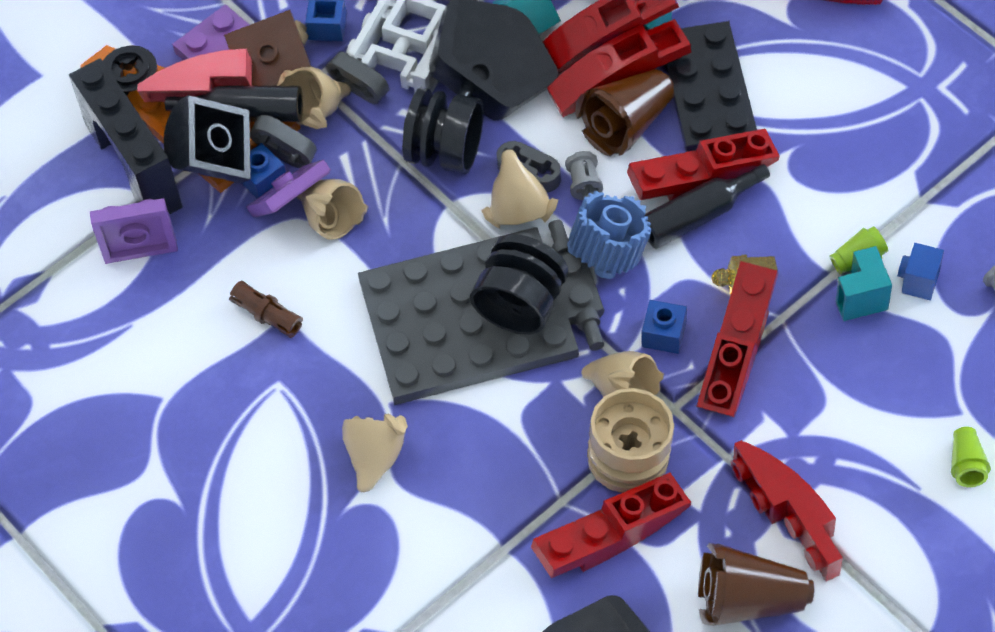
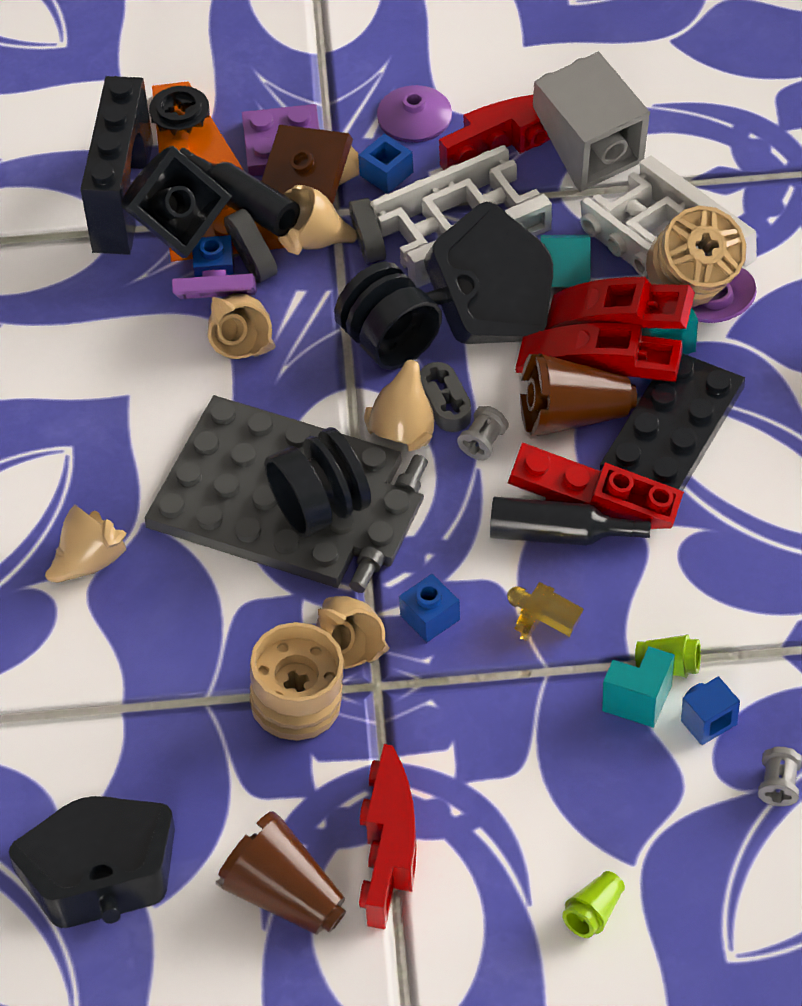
camera: 35 degrees right, 5 degrees down
medium lavender plate [90,198,178,264] -> none
coral slope [137,49,252,102] -> none
reddish brown pin [229,280,303,338] -> none
red slope [531,472,692,579] -> none
medium blue brick [567,191,651,279] -> none
red slope [696,261,778,417] -> none

